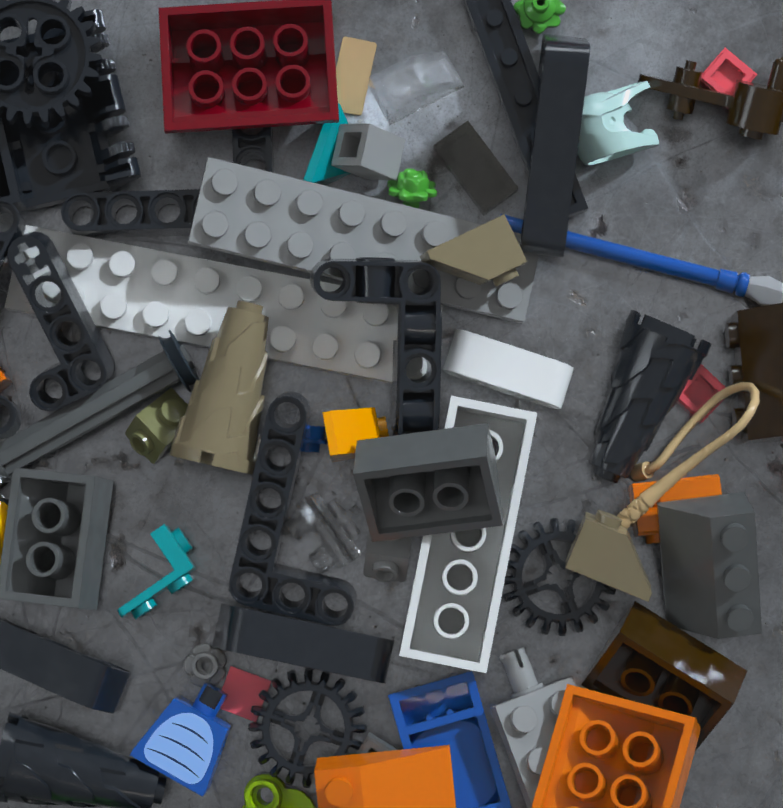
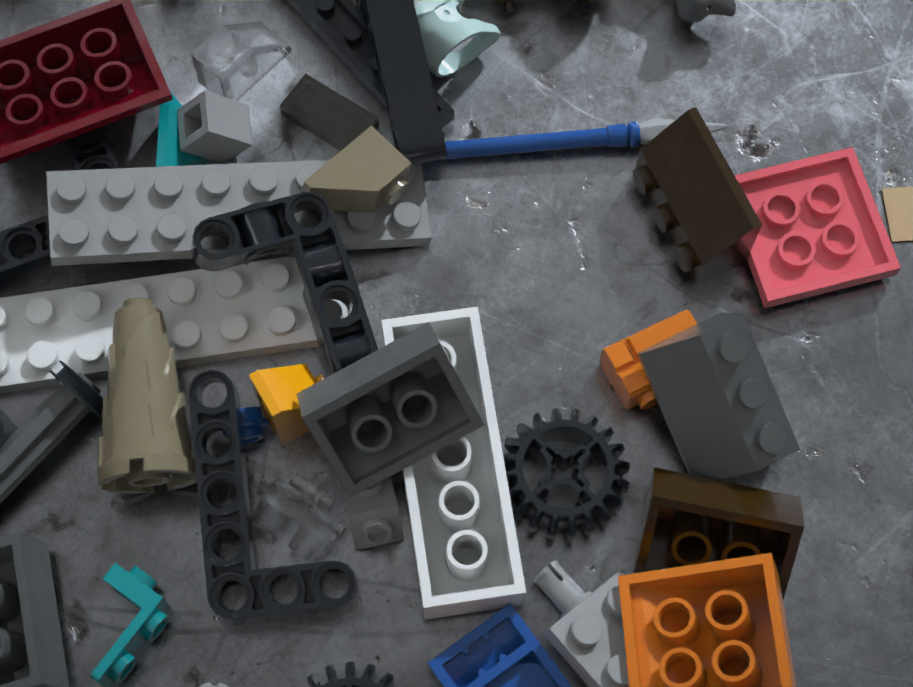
camera: 20 degrees left, 15 degrees down
olive bracket [125,387,188,464] -> none
black beam [212,603,394,684] -> none
tan sticker [336,36,377,116] -> none
bright green plant [387,168,437,209] -> none
white beam [442,329,574,410] -> none
dark tan slope [565,510,652,602] -> none
black cone [590,310,711,483] -> none
tan piece [617,382,760,529] -> none
coral tile [677,364,726,424] -> none

